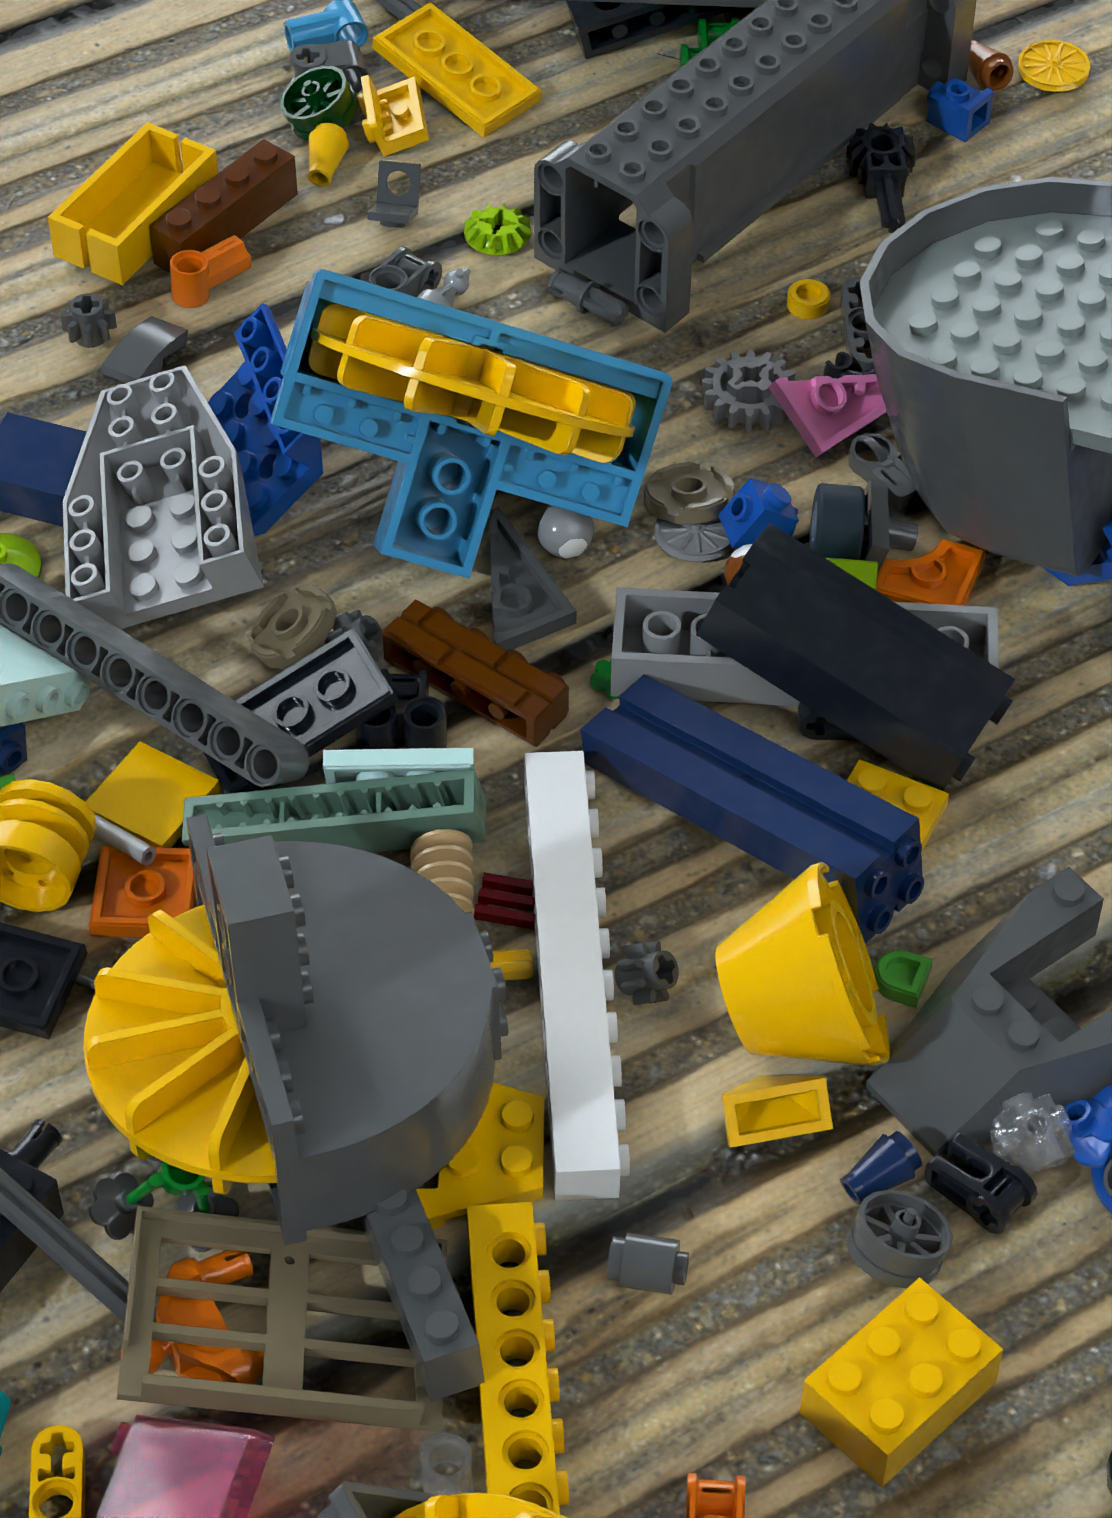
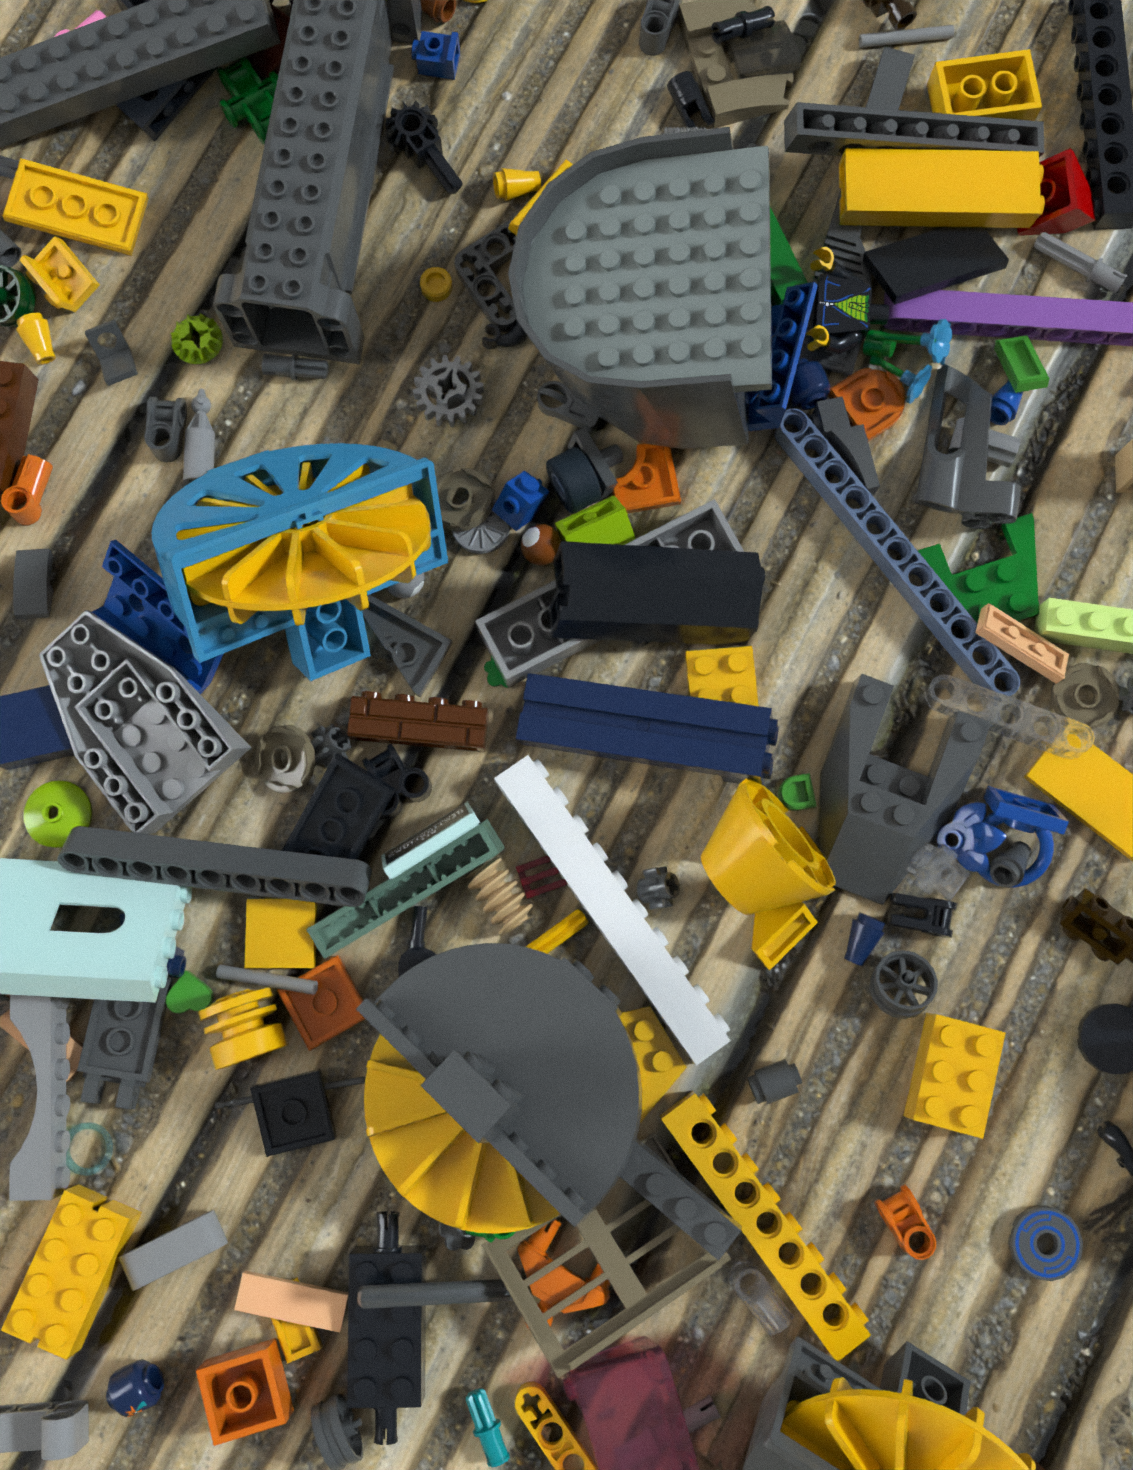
camera: 30 degrees left, 30 degrees up
bright pink wing [768,374,887,458] -> none

